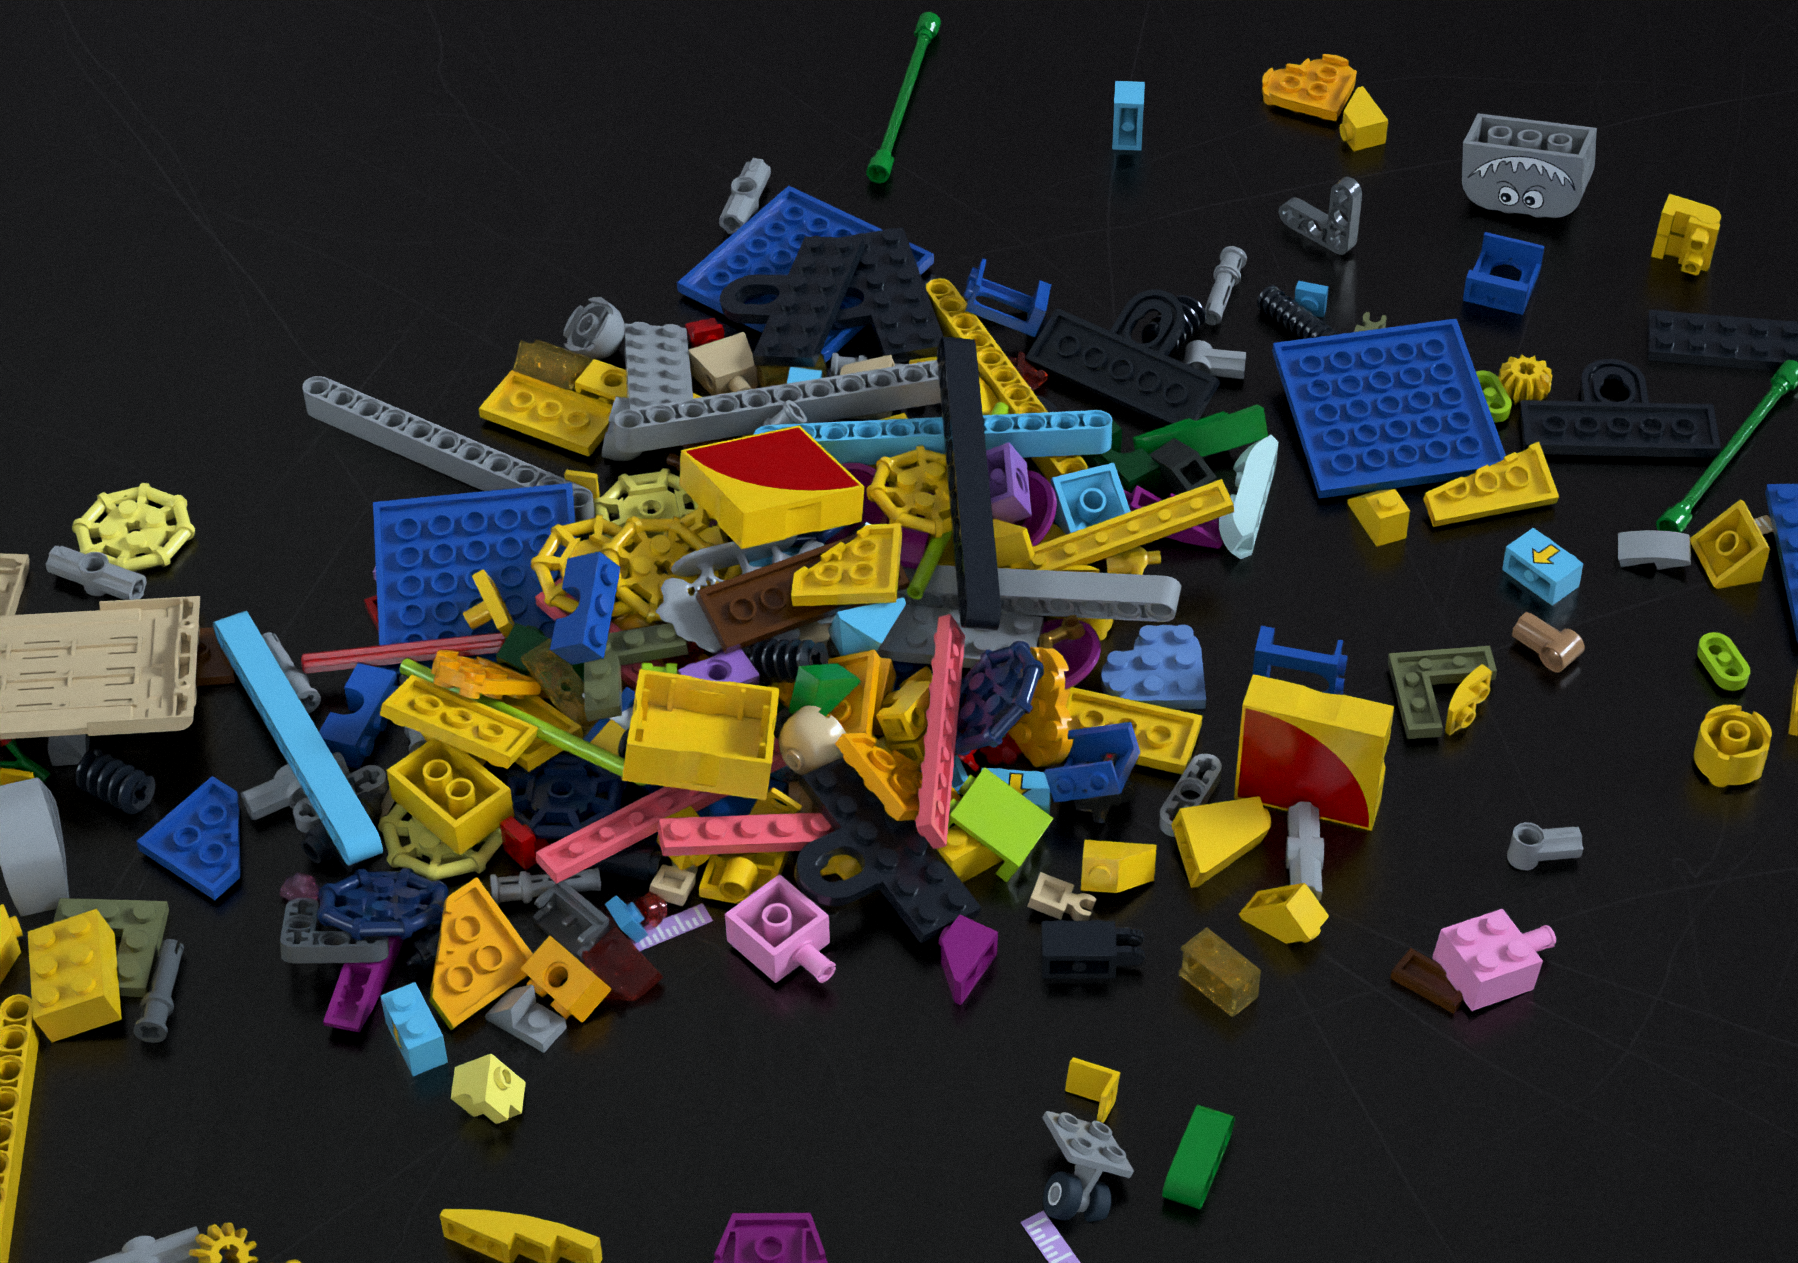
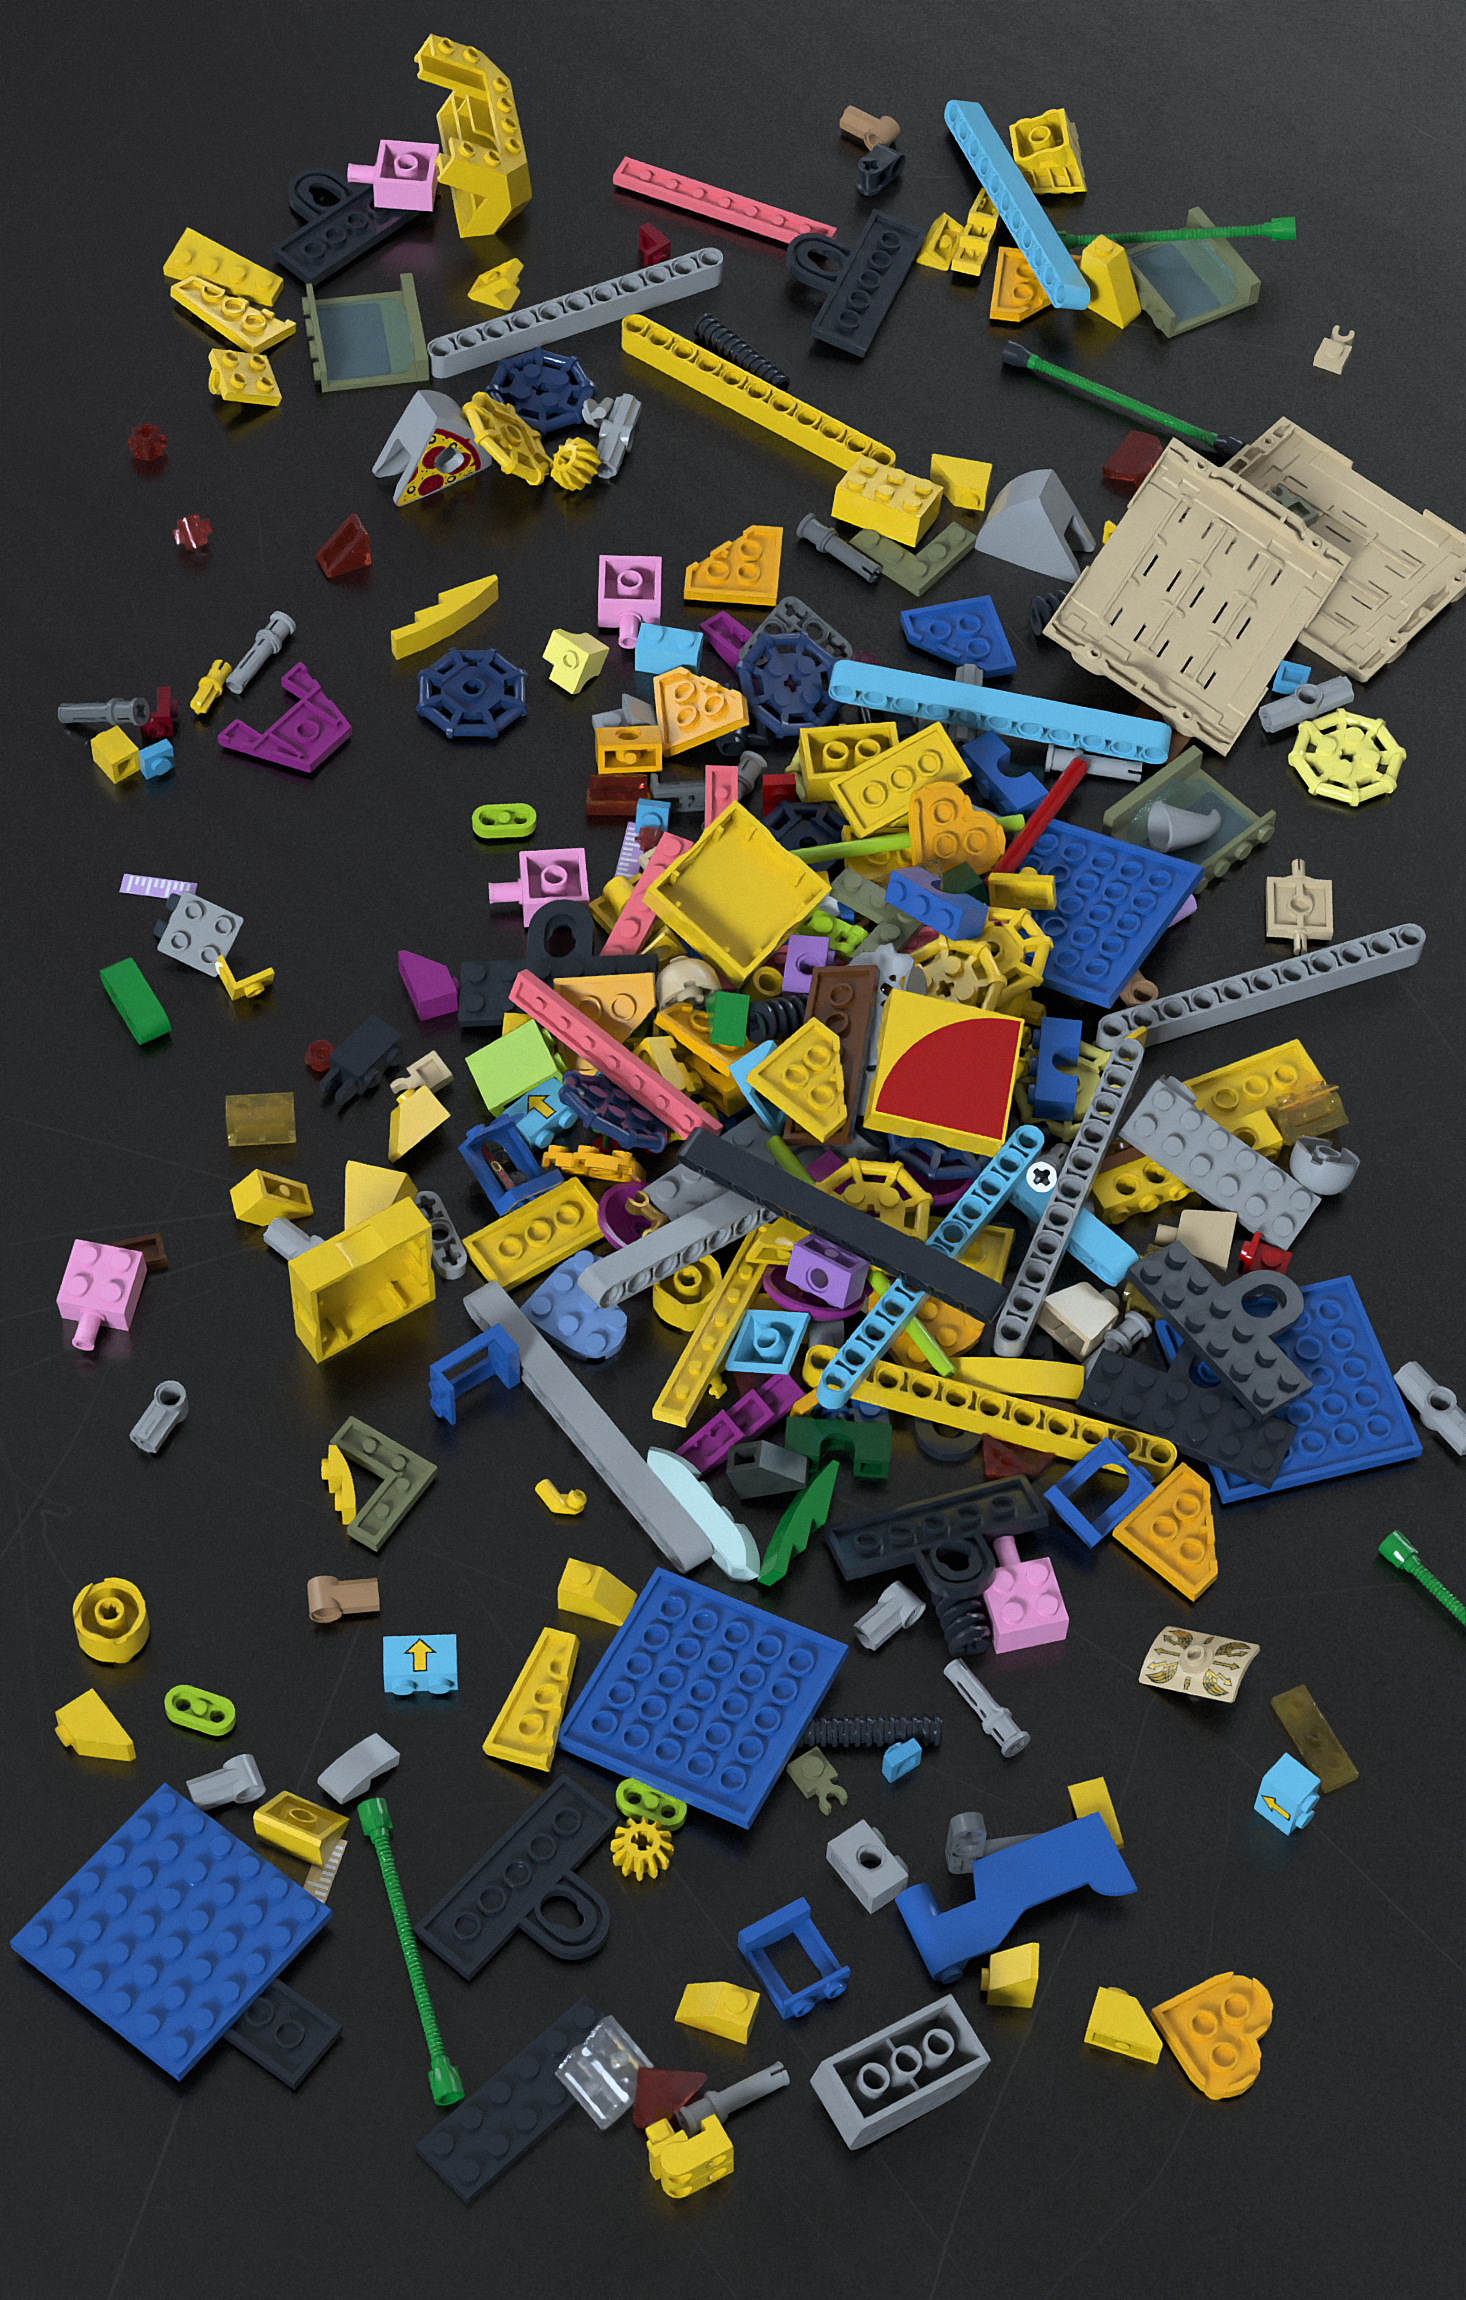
camera: 125 degrees right, 10 degrees up
none -> light grey piece [186,1754,266,1811]
none -> clear red plate [304,1040,335,1071]
none -> dark blue plate [416,647,529,739]
none -> light grey beam [463,1280,714,1574]
none -> lime plate [472,803,536,838]
none -> yellow arm [535,1479,587,1515]
none -> clear slope [555,2015,659,2130]
none -> bright pink brick [598,555,662,649]
none -> clear red slope [633,2066,708,2129]
none -> yellow slope [675,1982,760,2044]
none -> light grey pin [675,2061,790,2139]
none -> light orange plate [684,525,783,606]
none -> light grey brick [826,1819,909,1914]
none -> blue door [895,1811,1138,1984]
none -> bright pink brick [978,1536,1069,1654]
none -> yellow slope [980,1943,1039,2008]
none -> blue arch [1027,1017,1082,1122]
none -> yellow slope [1068,1777,1125,1850]
none -> panel [1102,745,1277,894]
none -> light orange plate [1112,1462,1218,1602]
none -> tan shield [1139,1626,1260,1703]
none -> light grey hat [1147,801,1222,854]
none -> tan plate [1266,859,1333,956]
none -> clear yellow tile [1271,1684,1359,1793]
none -> dark azure plate [1272,660,1311,695]

